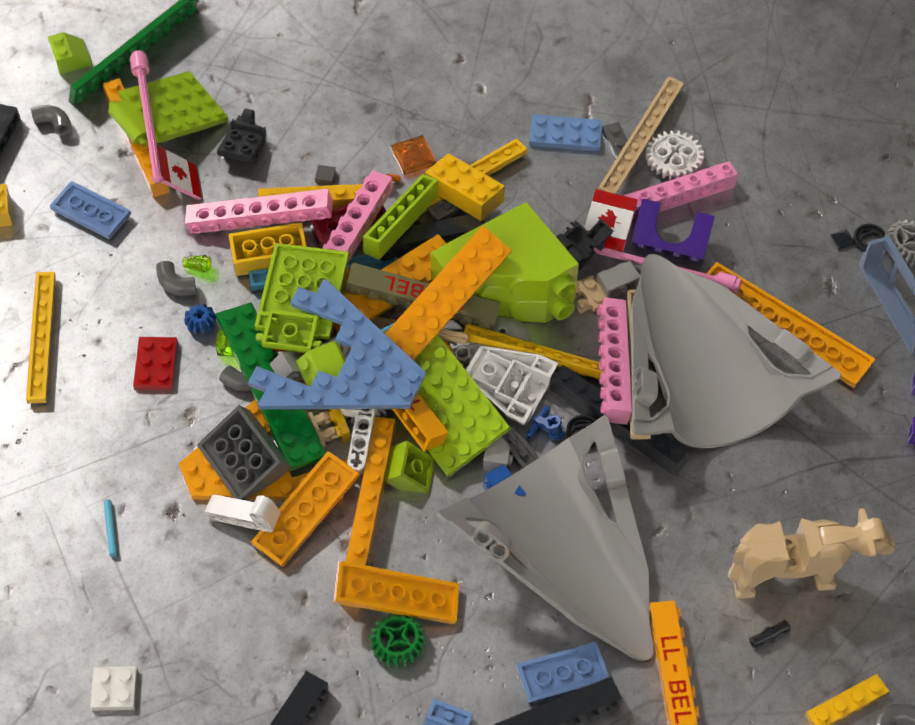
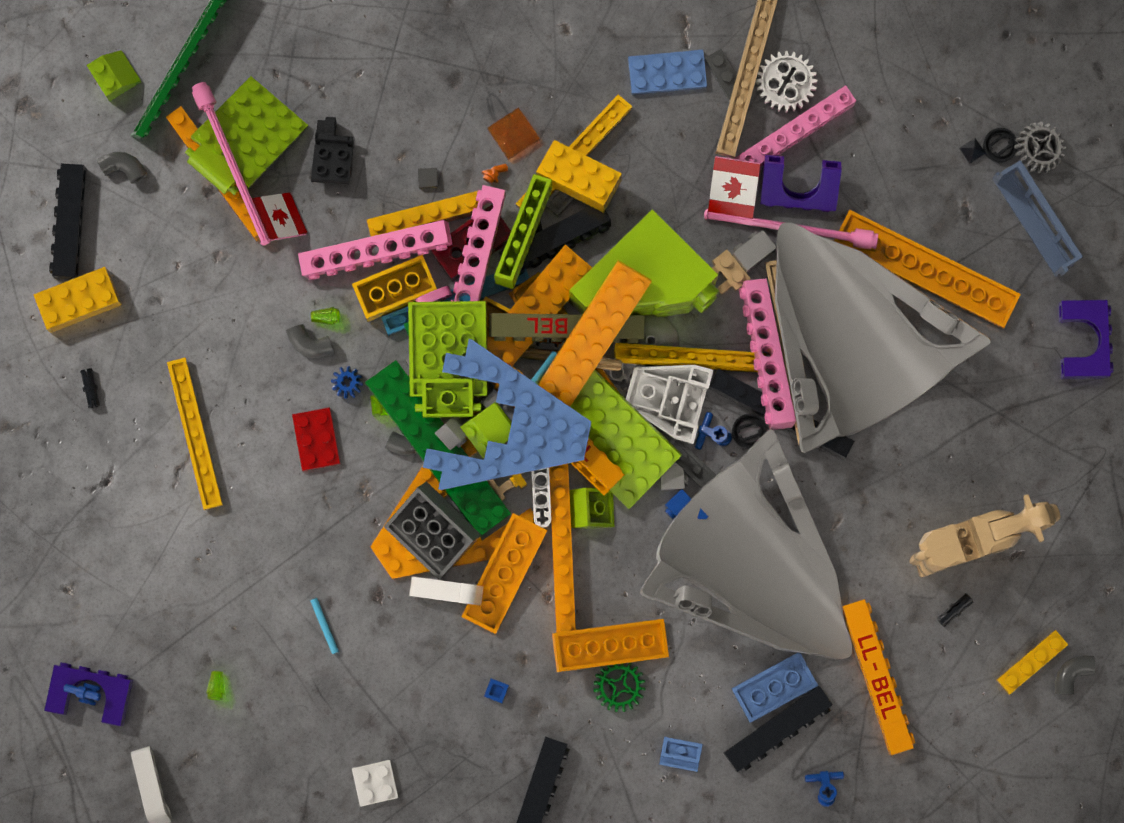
camera: 10 degrees left, 25 degrees up
medium blue plate [50,181,131,240] -> none
black plate [556,219,614,273] -> none
none -> blue plate [484,678,509,703]

